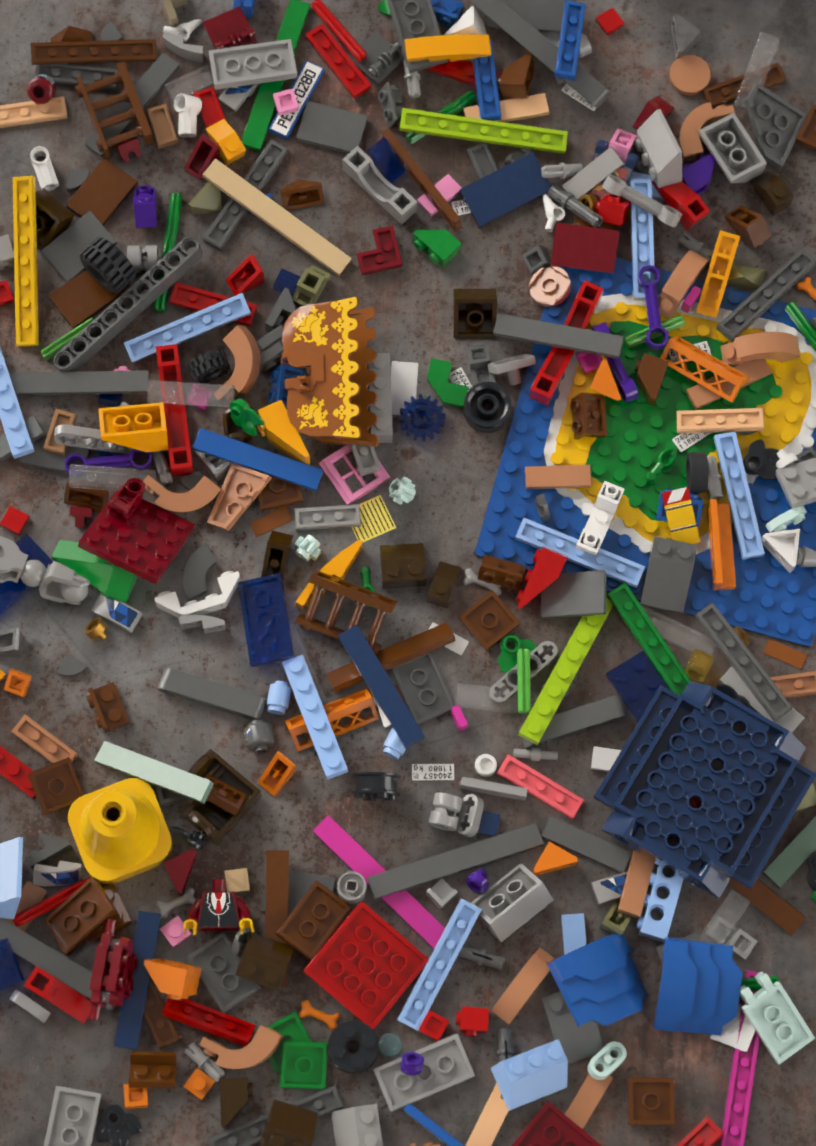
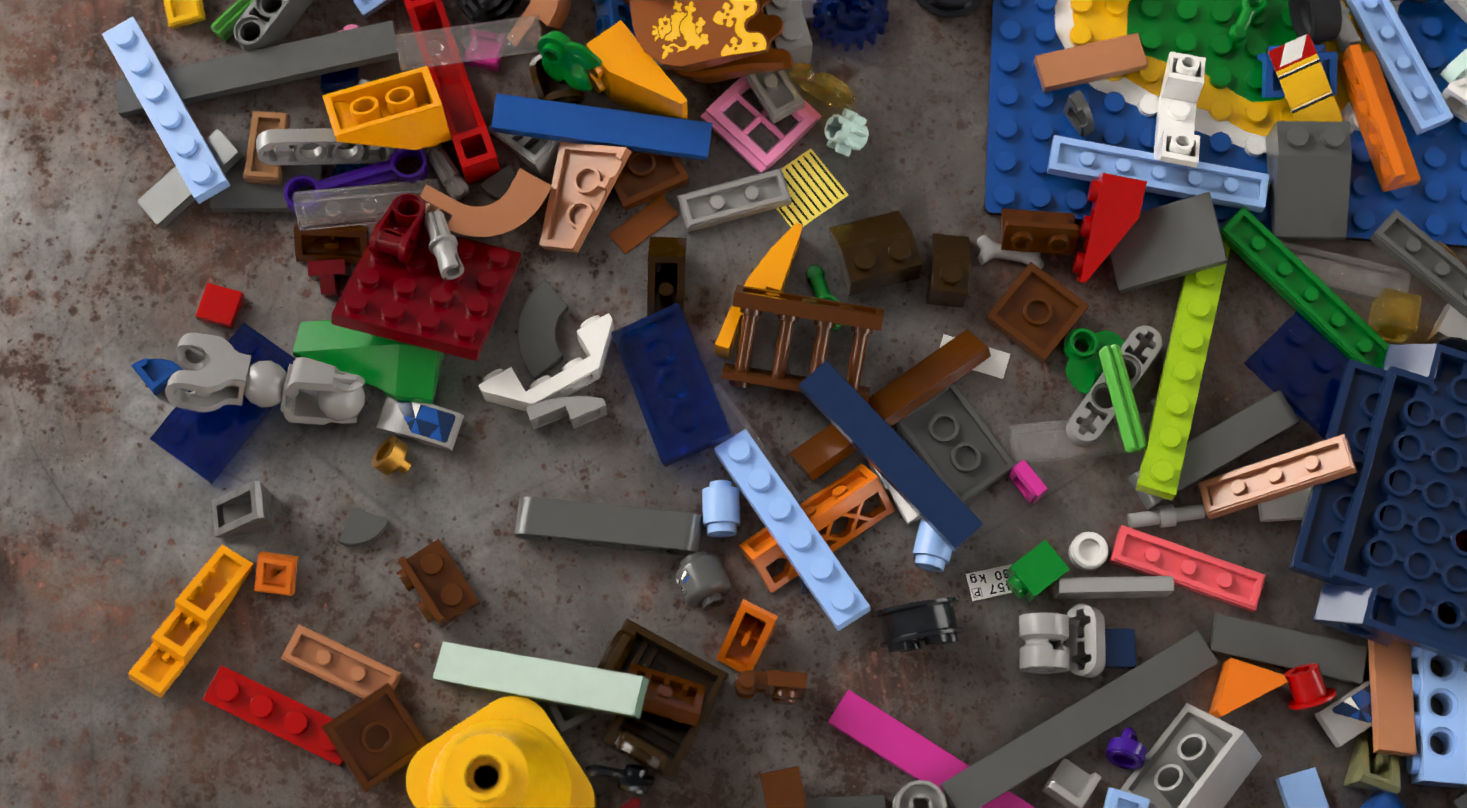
camera: 10 degrees left, 0 degrees up
light aqua gear [294,535,321,562] -> none
none -> light grey axle [424,210,465,280]
none -> reddish brown plate [735,670,807,705]
none -> clear yellow tile [789,62,857,110]
none -> green brick [1005,539,1070,603]
none -> tile [1198,434,1357,520]
none -> red piece [1285,663,1336,710]

